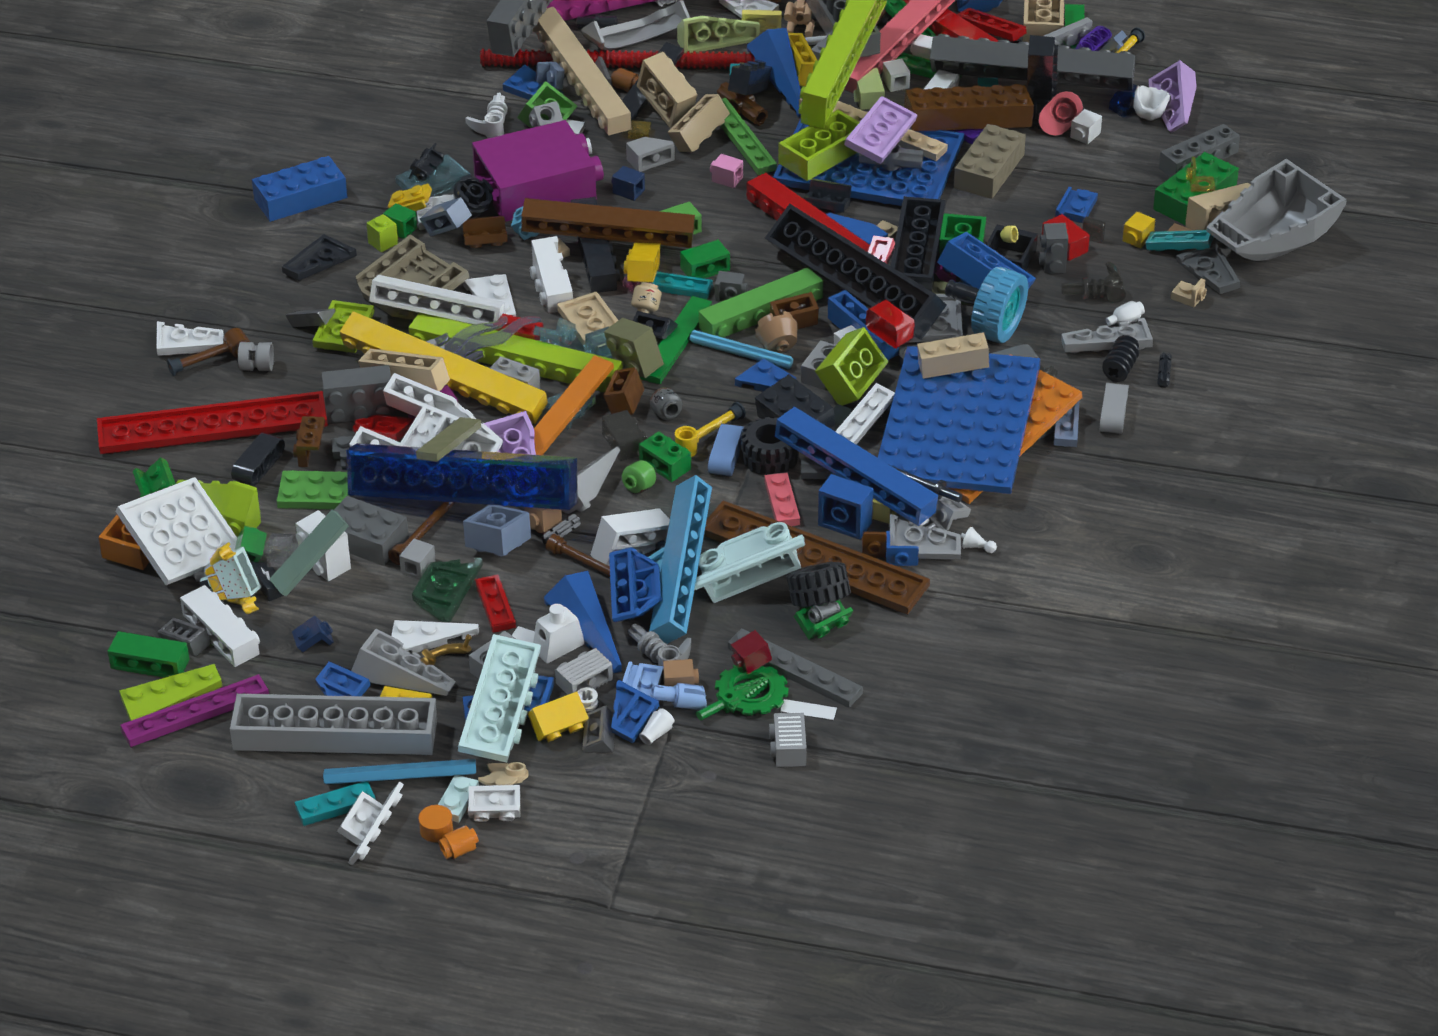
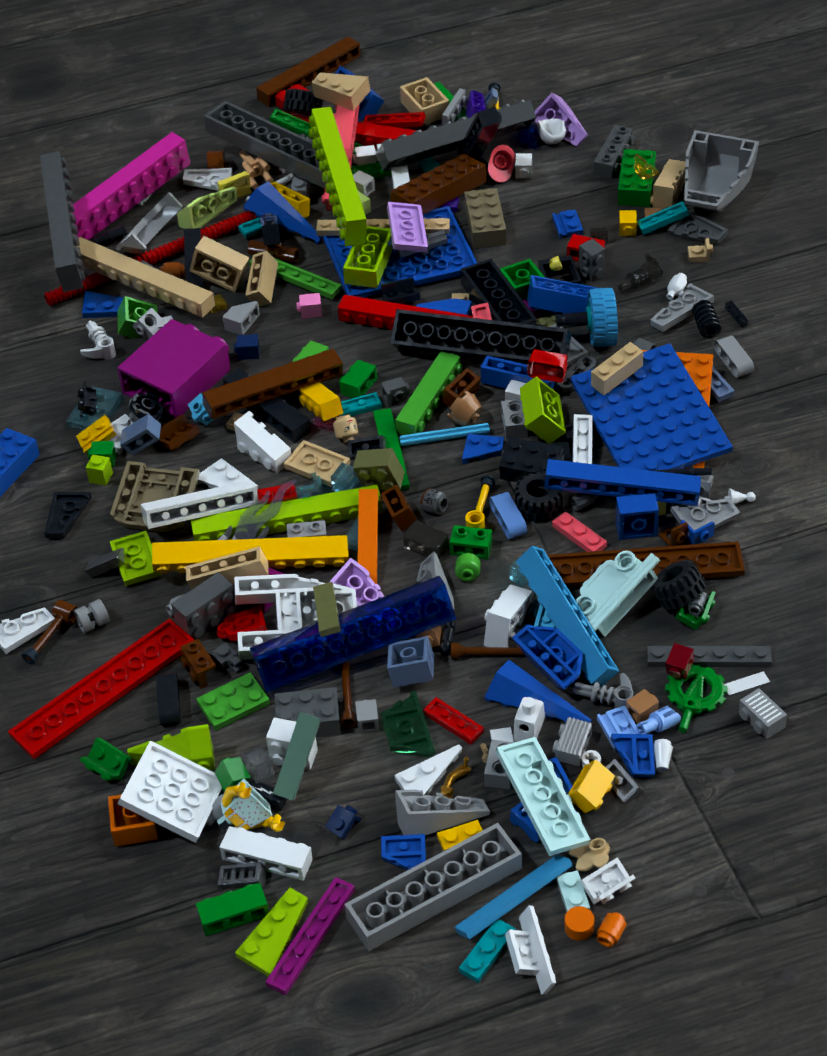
camera: 30 degrees left, 5 degrees up
sand blue bracket [535,62,565,90] -> none

